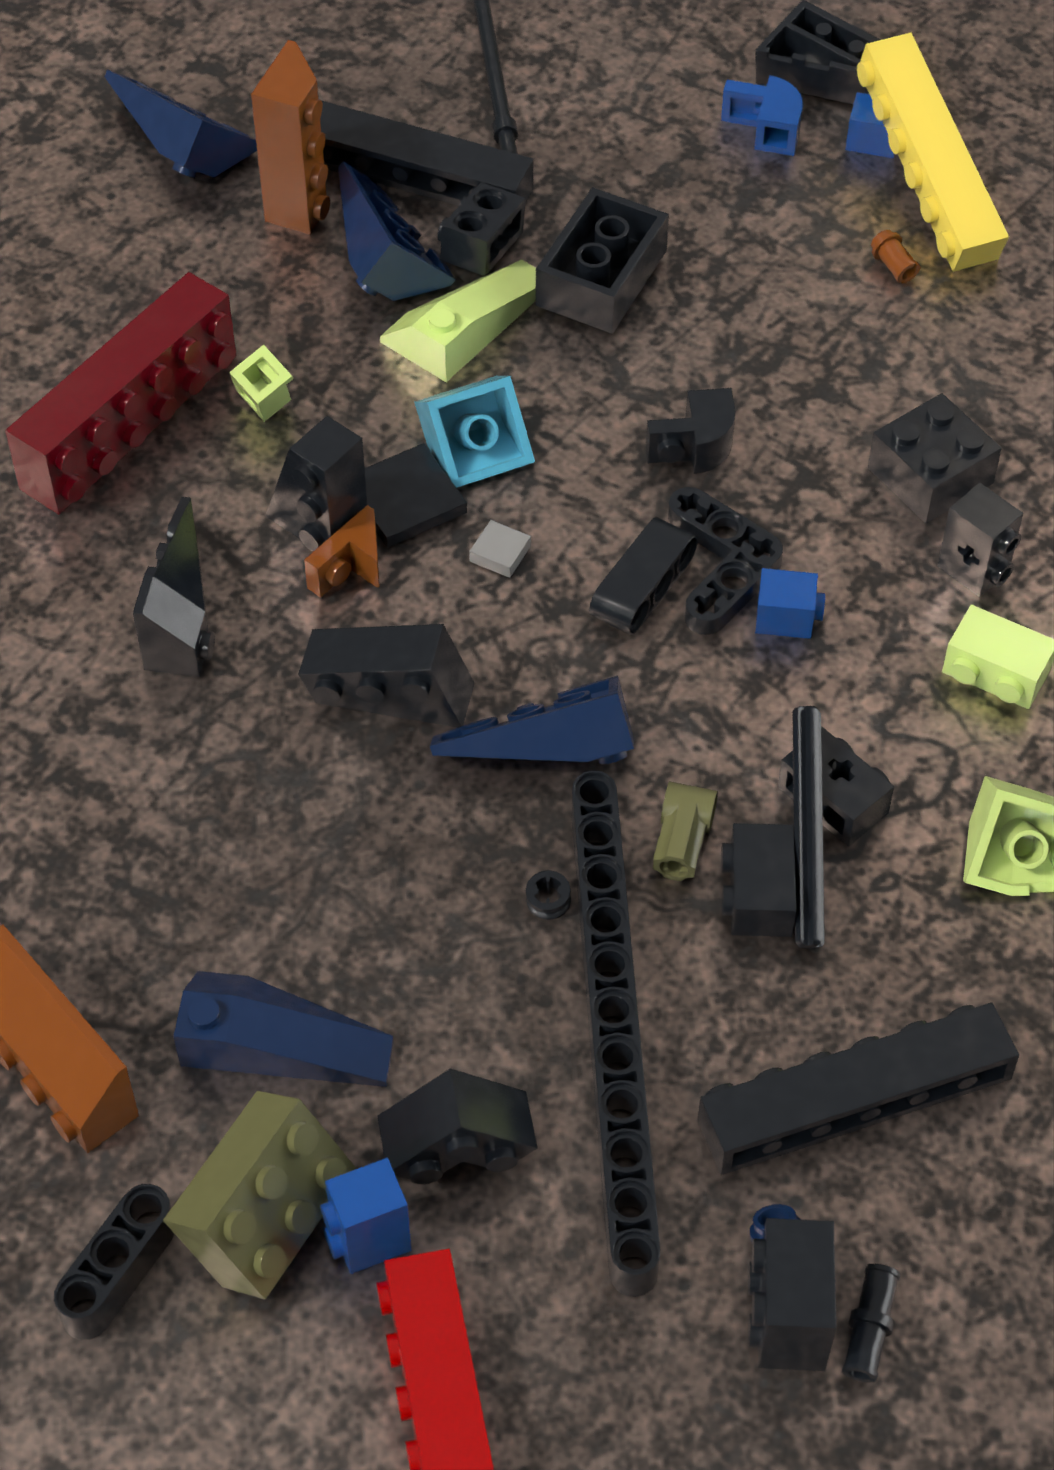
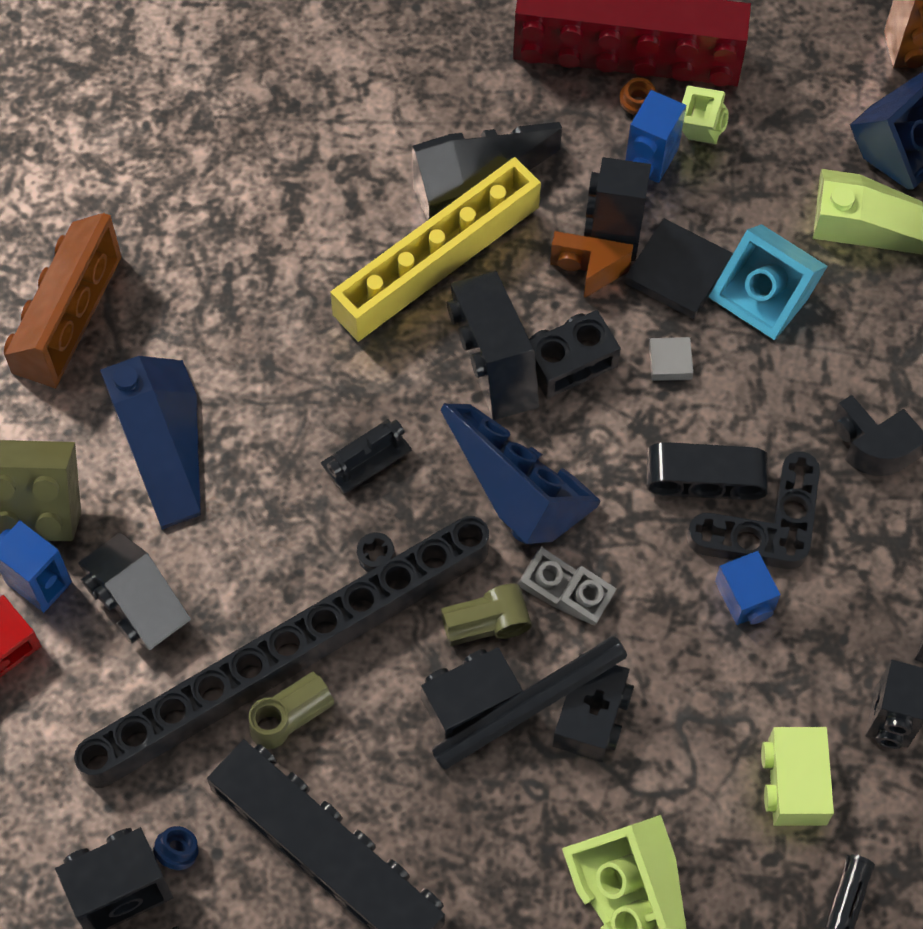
camera: 60 degrees right, 10 degrees up
none -> olive piece [249,671,334,749]
none -> black hinge [321,419,412,495]
none -> light yellow brick [330,157,541,342]
none -> light grey slope [517,547,617,625]
none -> black brick [529,310,621,399]
none -> dark orange plate [620,78,657,115]
none -> blue brick [625,90,686,183]

